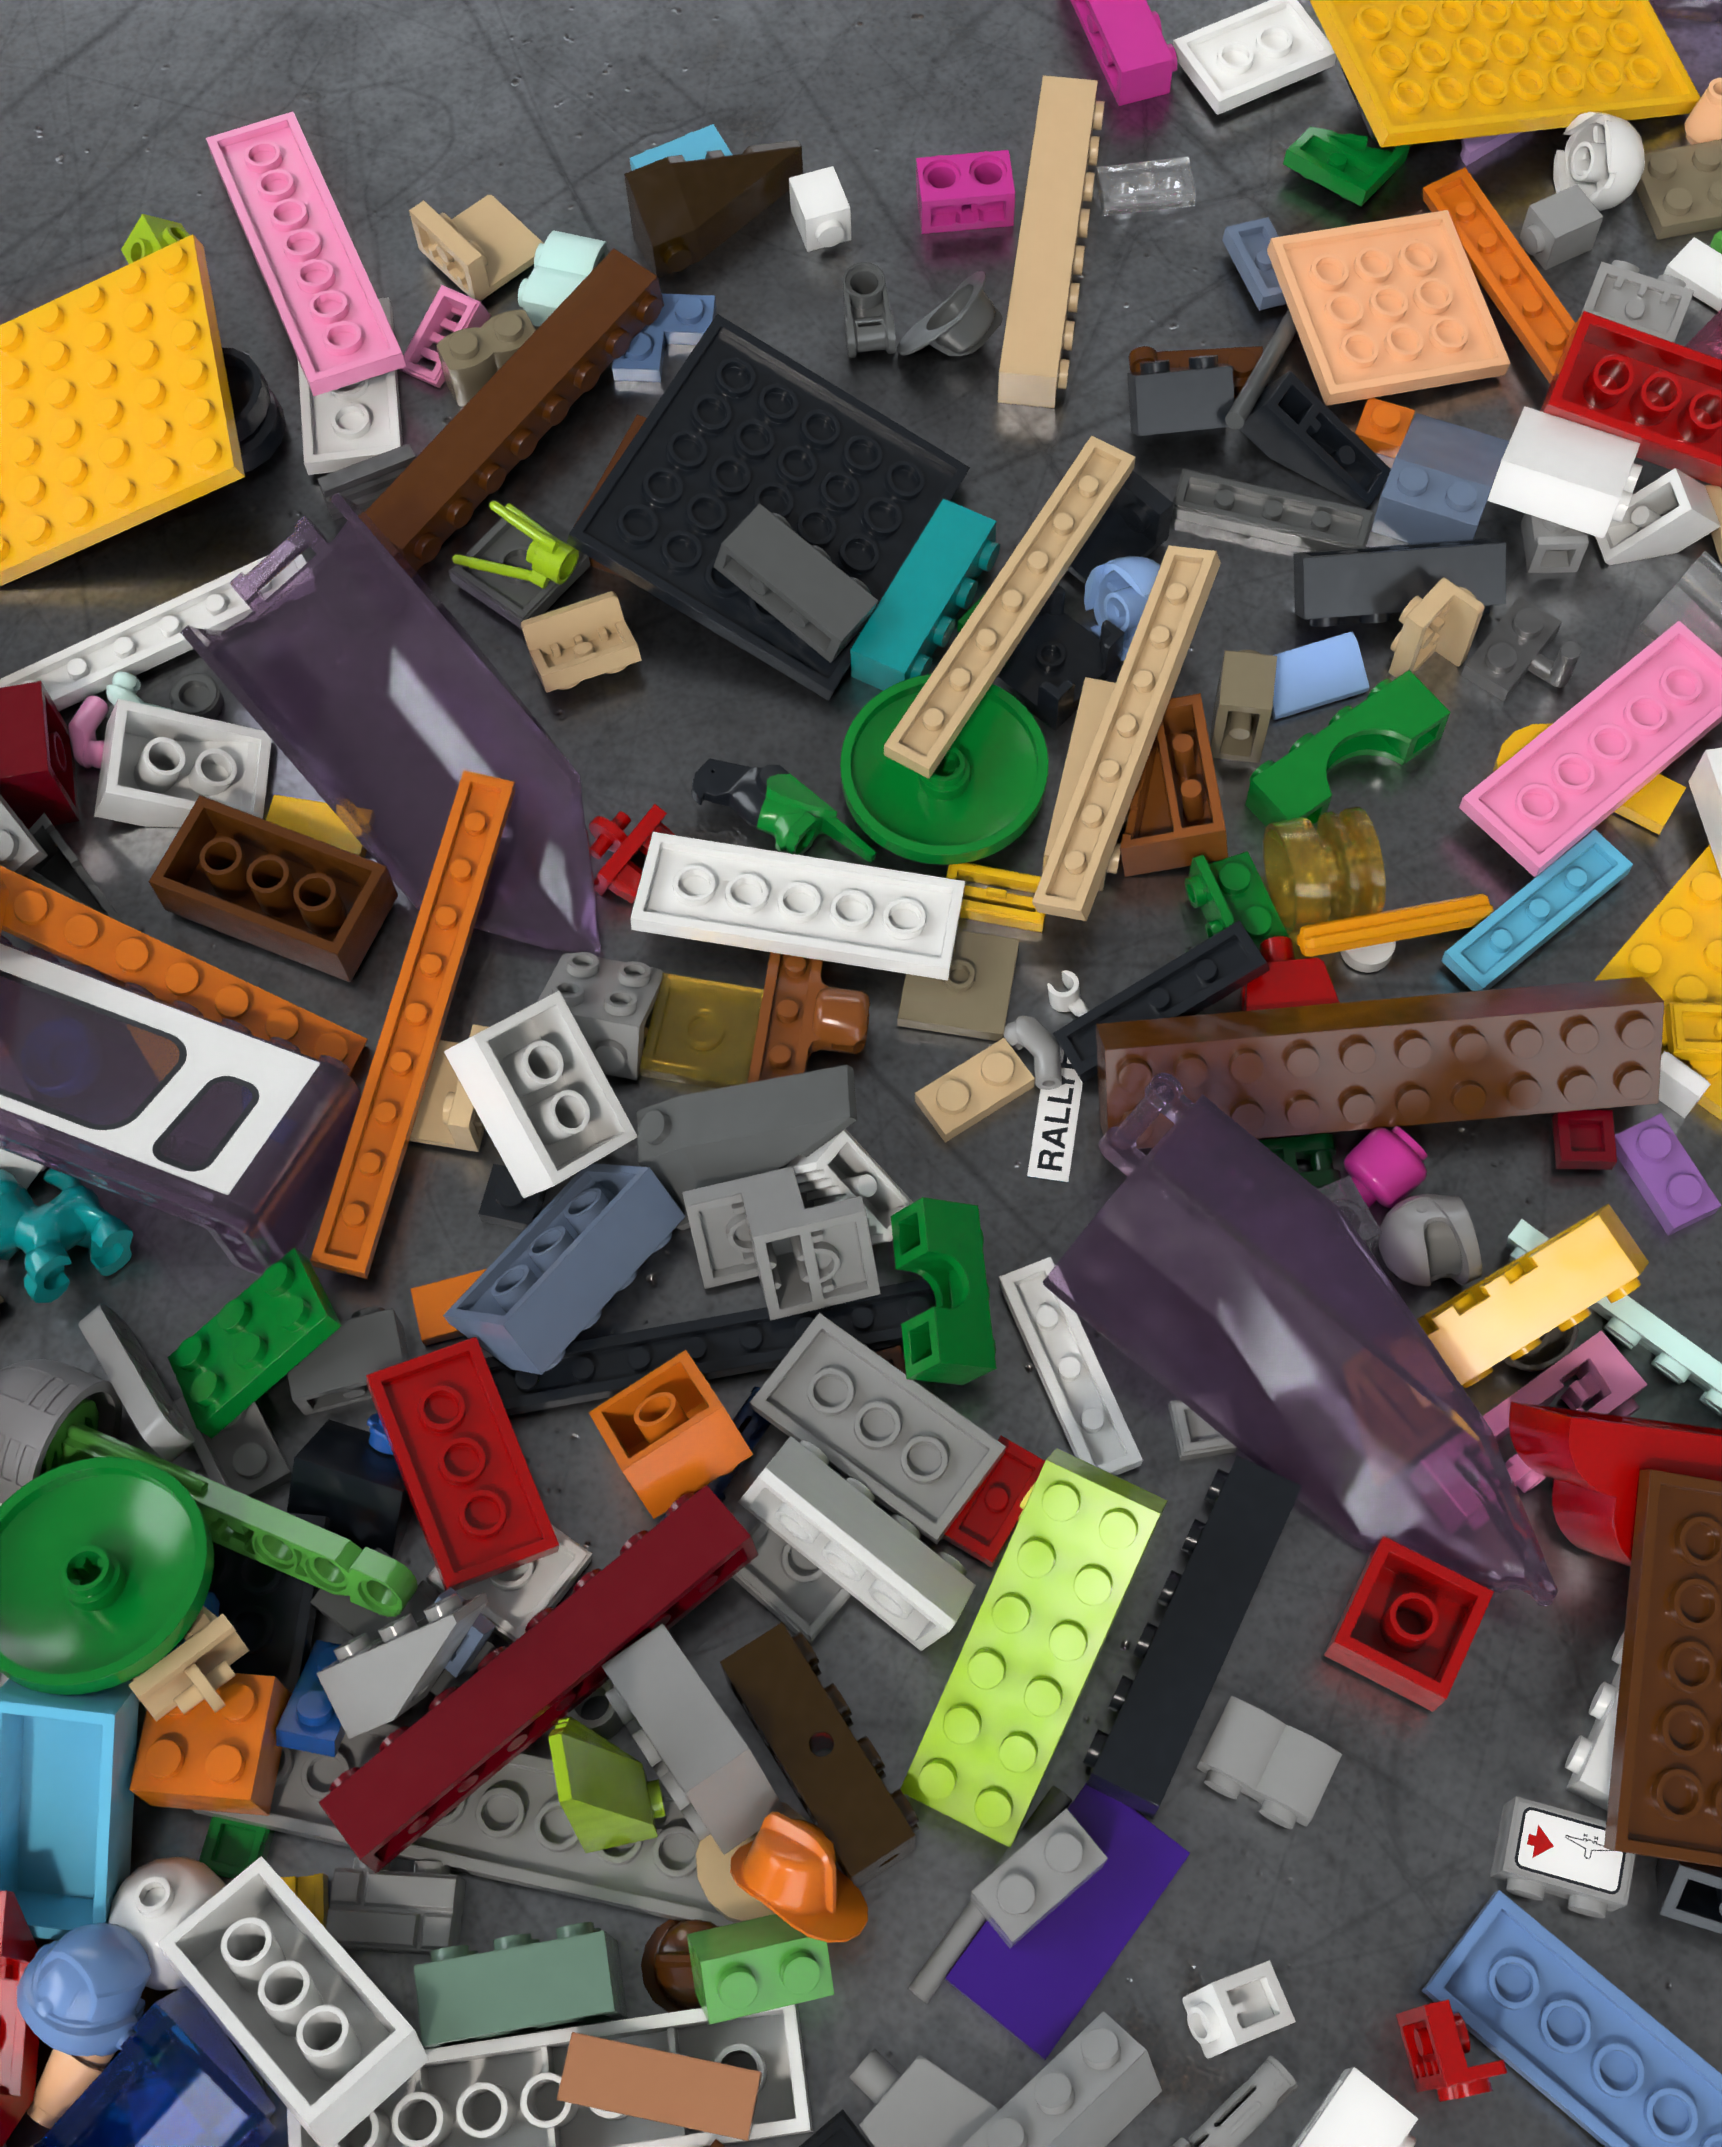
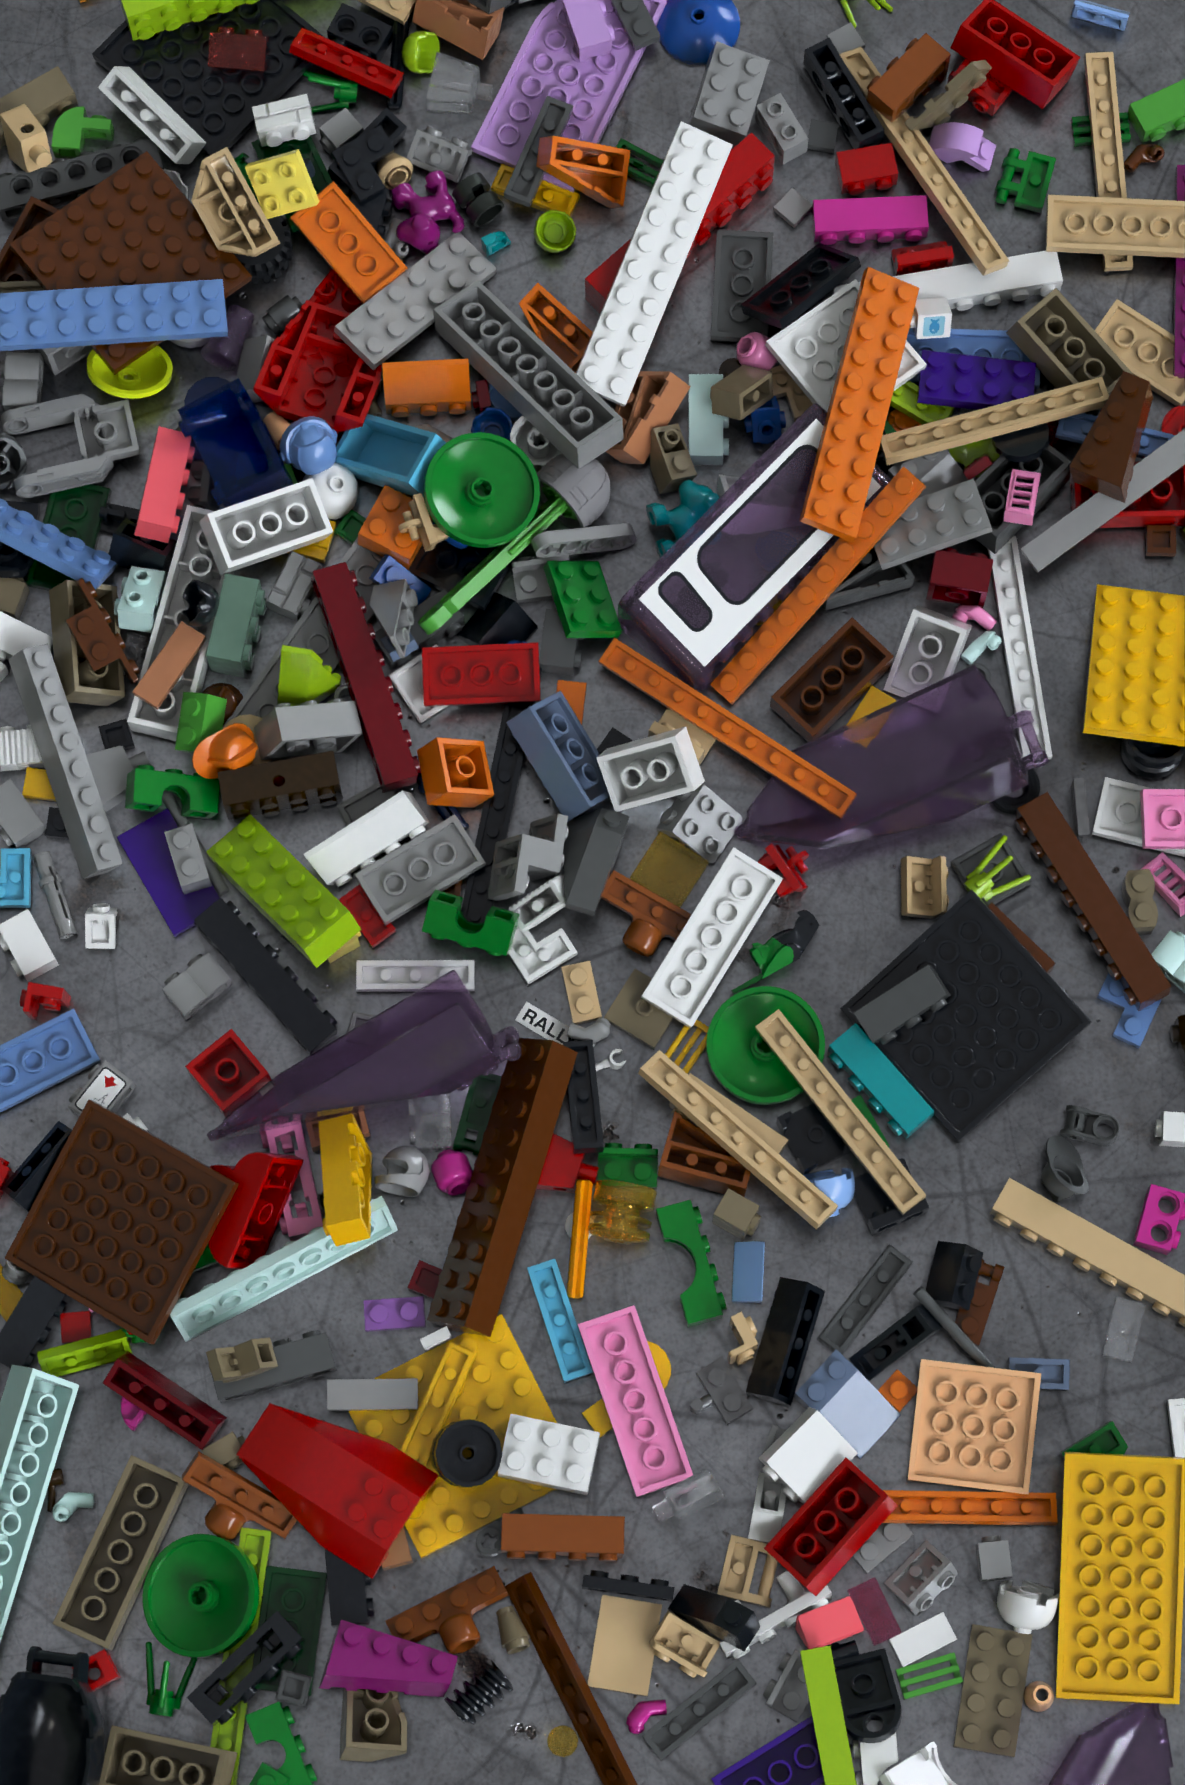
camera: 110 degrees right, 10 degrees up
none -> green arch [125,765,220,819]
none -> black hair [182,579,219,627]
none -> white plate [508,925,578,985]

